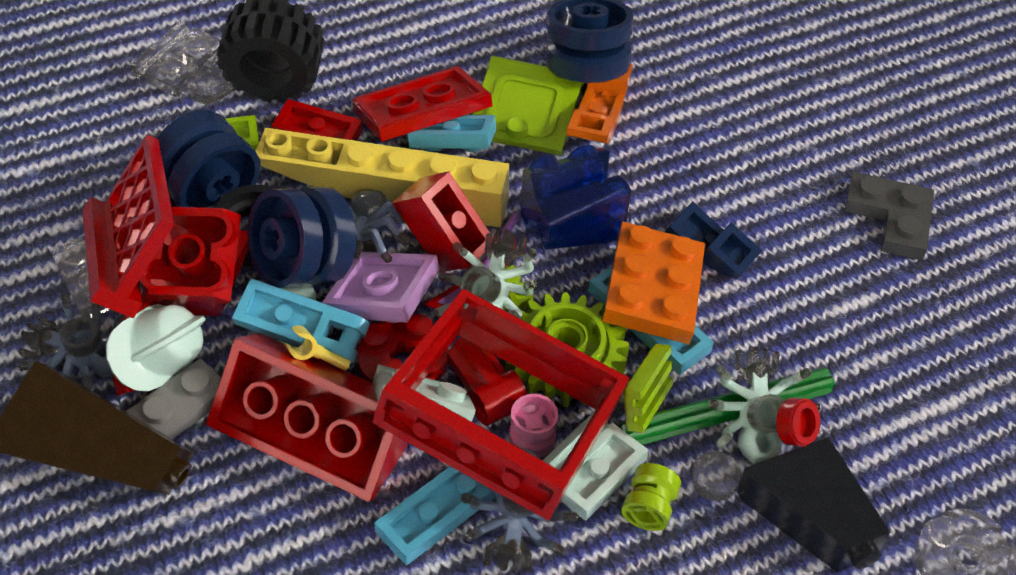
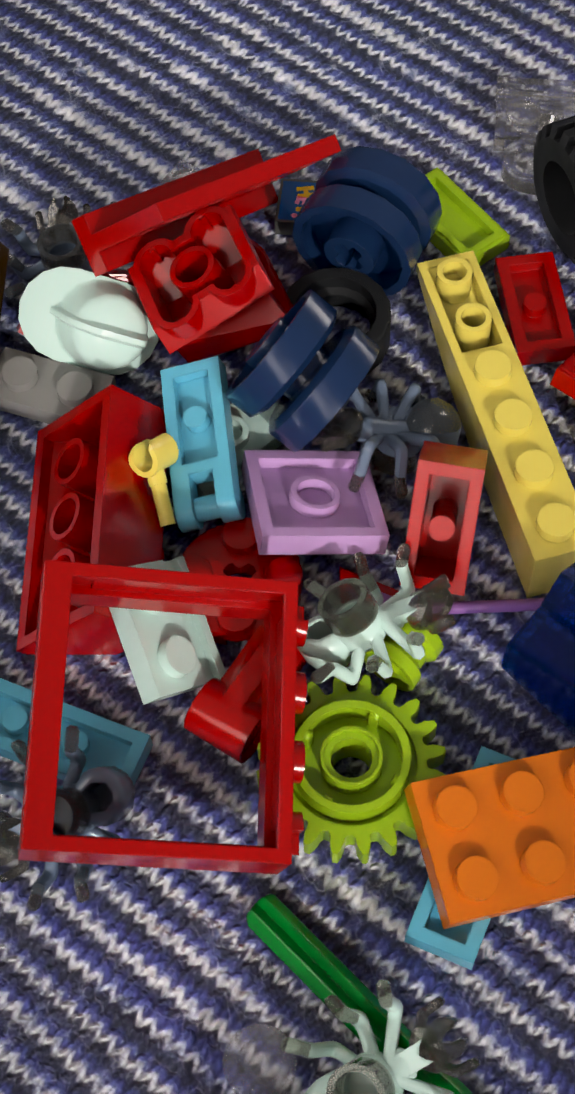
camera: 70 degrees right, 10 degrees up
bright pink wheel [509,394,558,458] -> none
light aqua plate [543,410,649,521] -> none
lime wheel [621,463,682,531] -> none
lime tile [623,344,673,433] -> none

